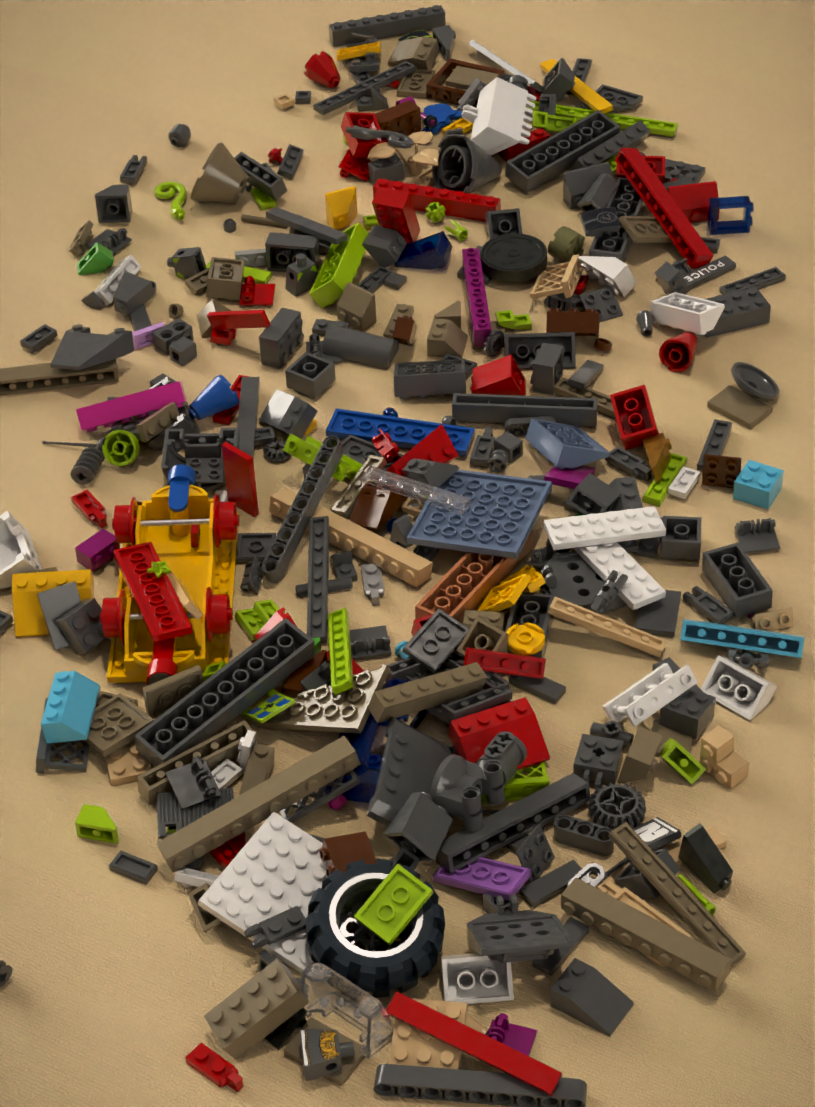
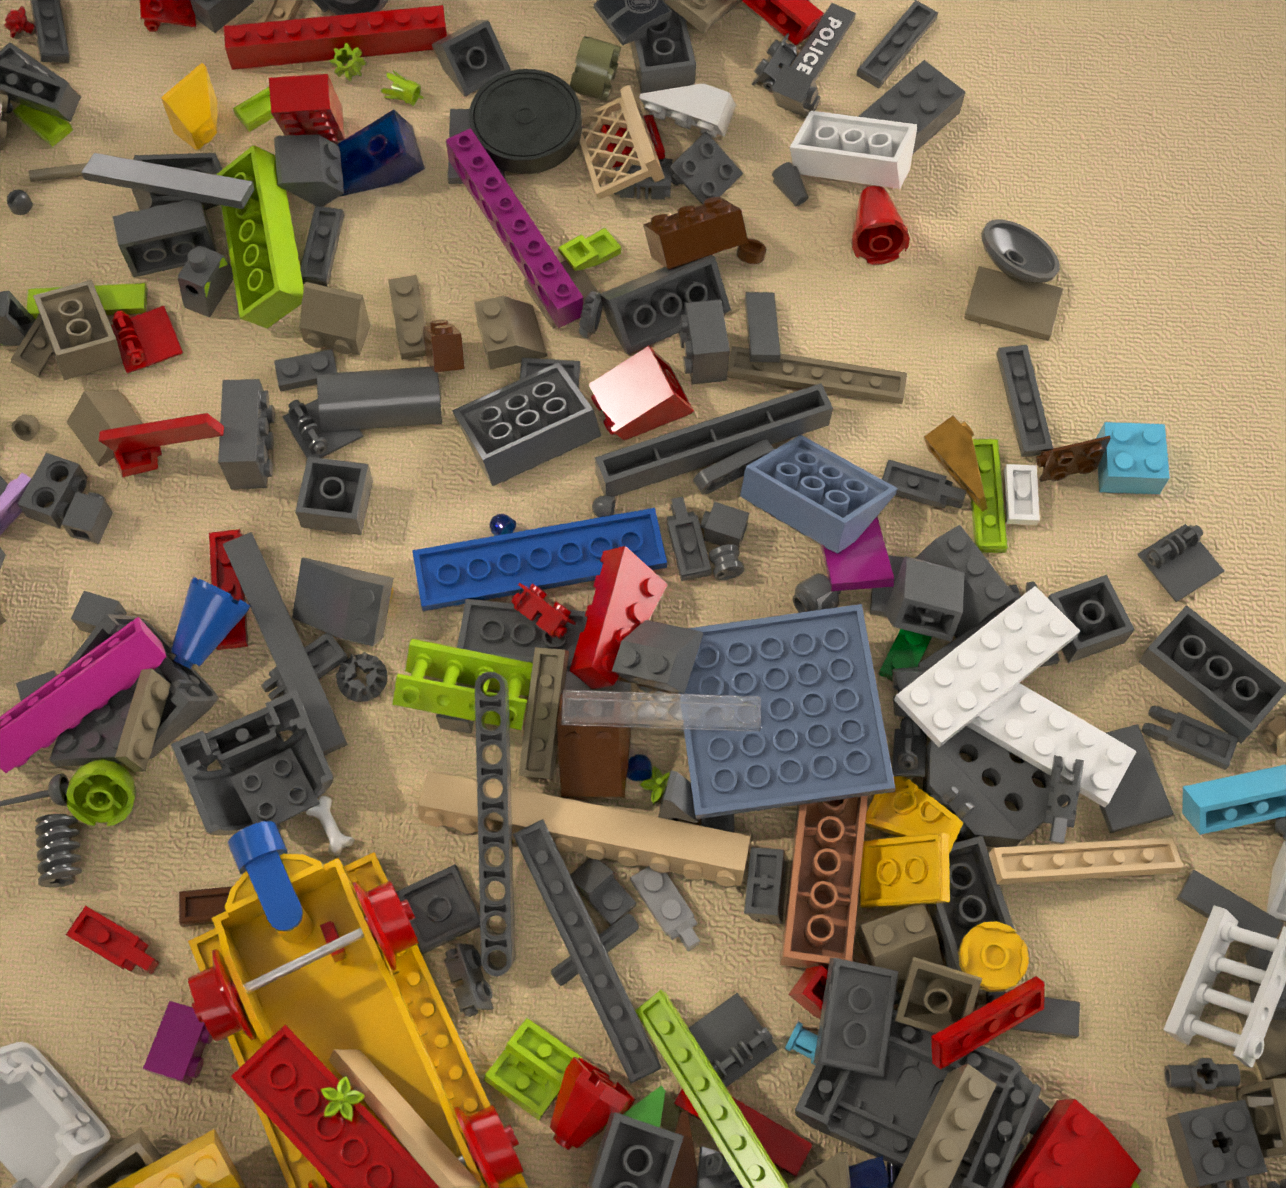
camera: 30 degrees left, 25 degrees up
red tile [221,442,259,517] -> none
light grey plate [235,249,267,267] -> none
dark grey tile [384,272,407,290] -> none
dark tan slope [434,300,461,329] -> none
red brick [610,384,659,450] -> none
none -> dark grey hinge [744,847,789,924]

